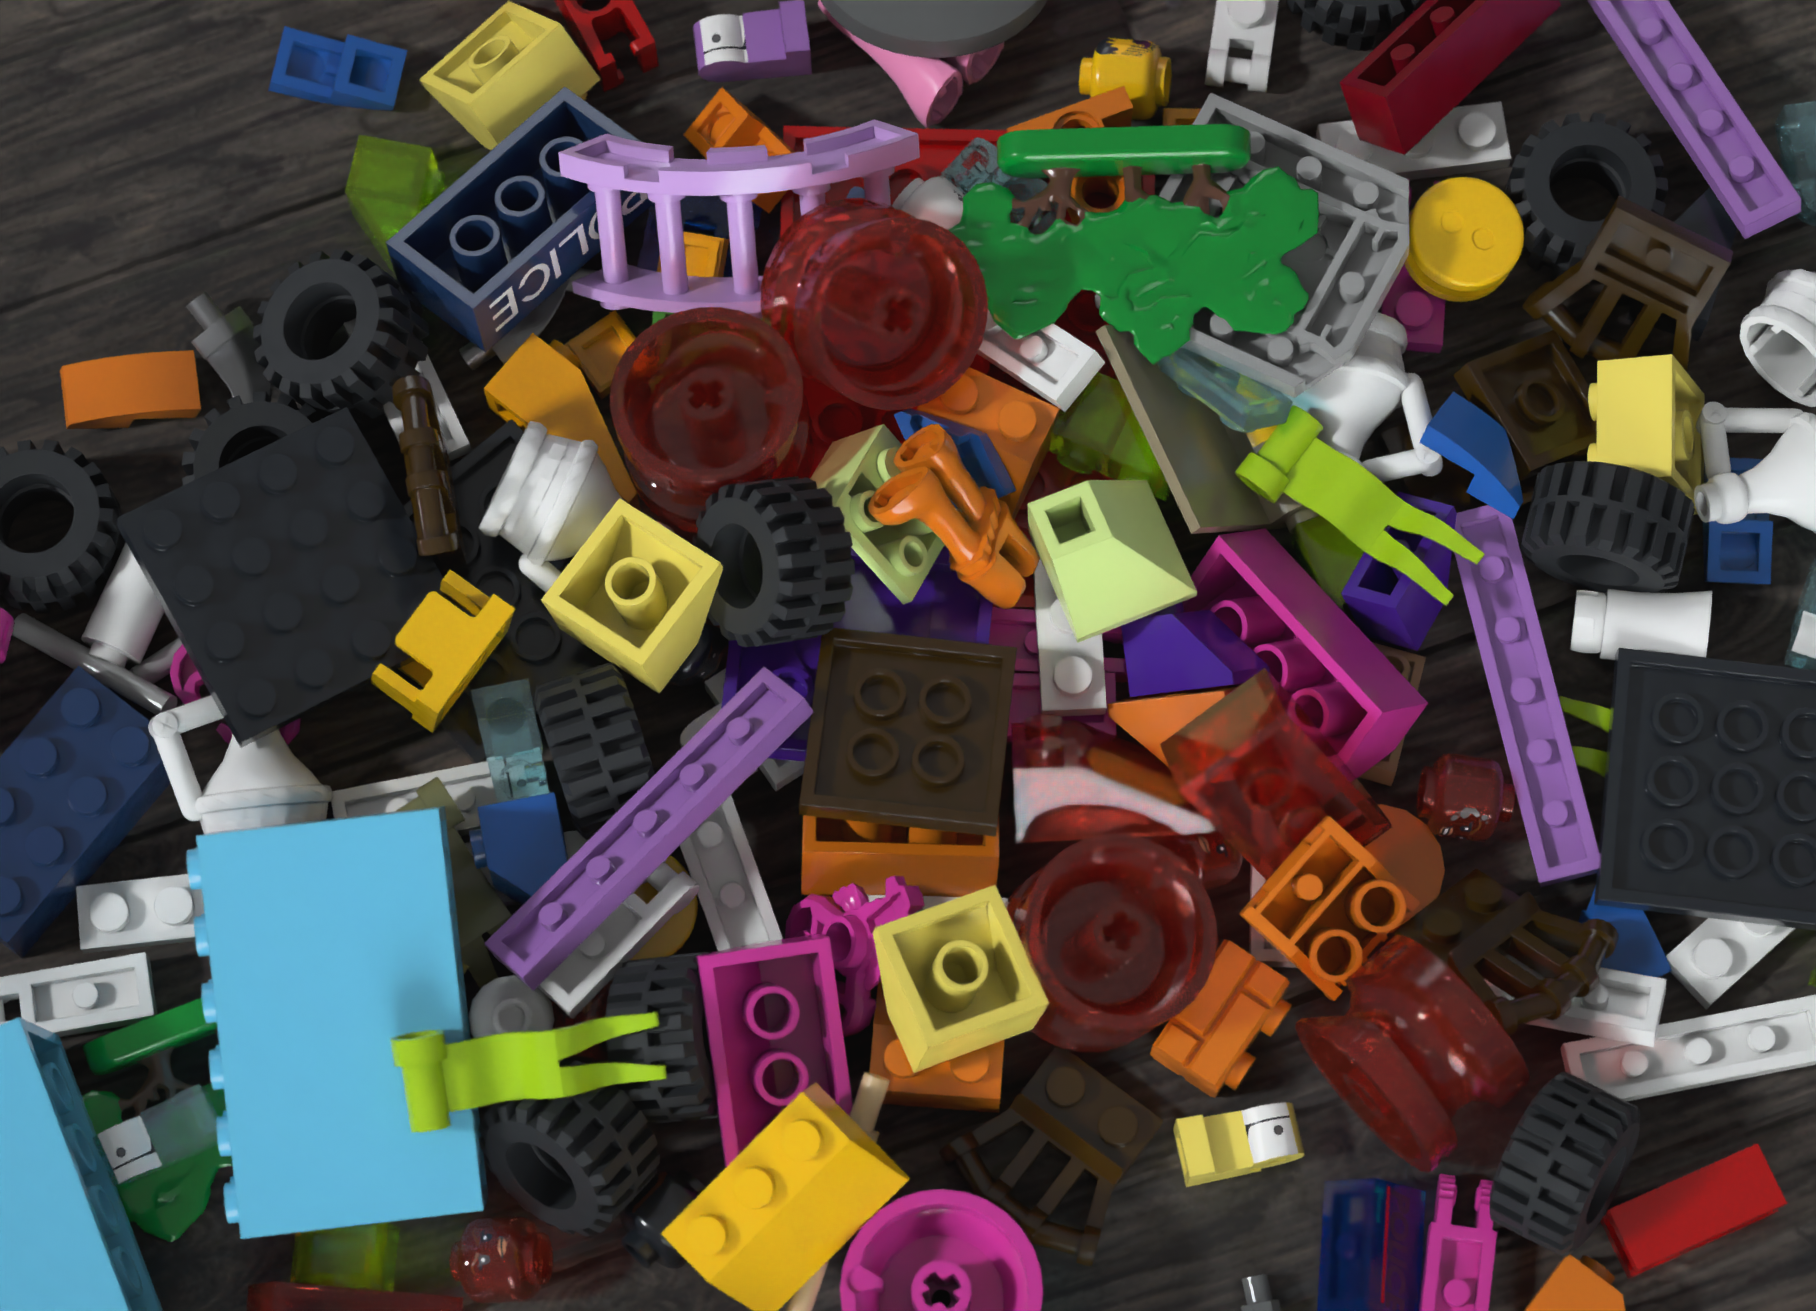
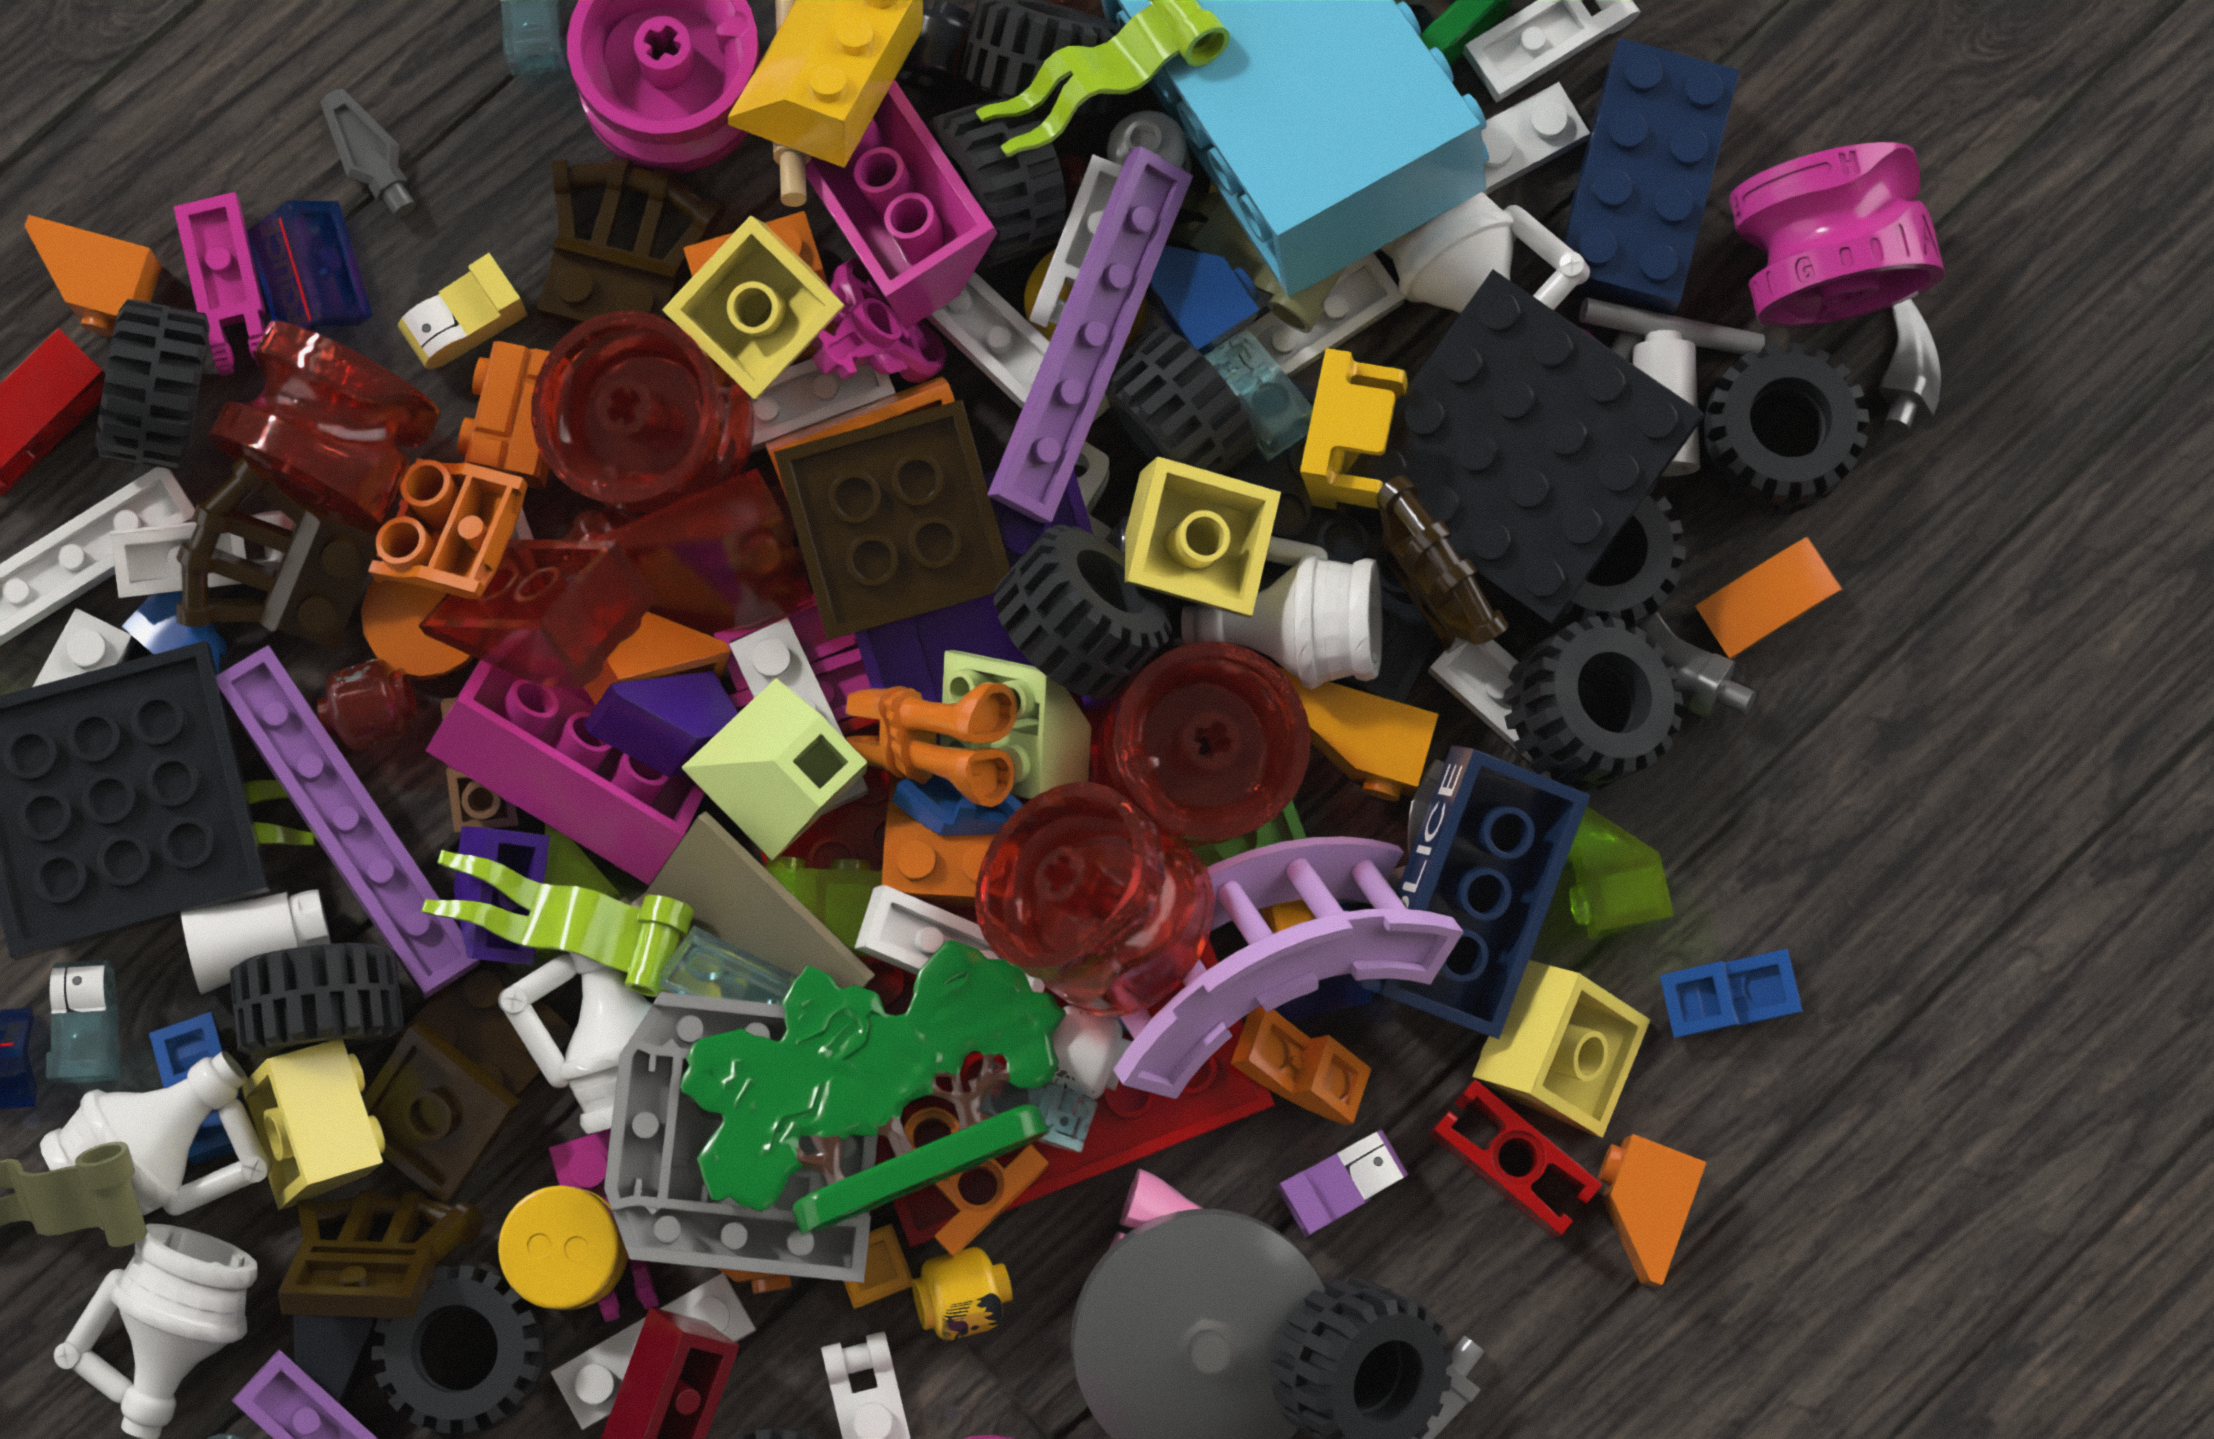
camera: 150 degrees right, 5 degrees up
light orange tile [564,310,650,399] -> none
blue slope [1419,392,1523,519] -> none

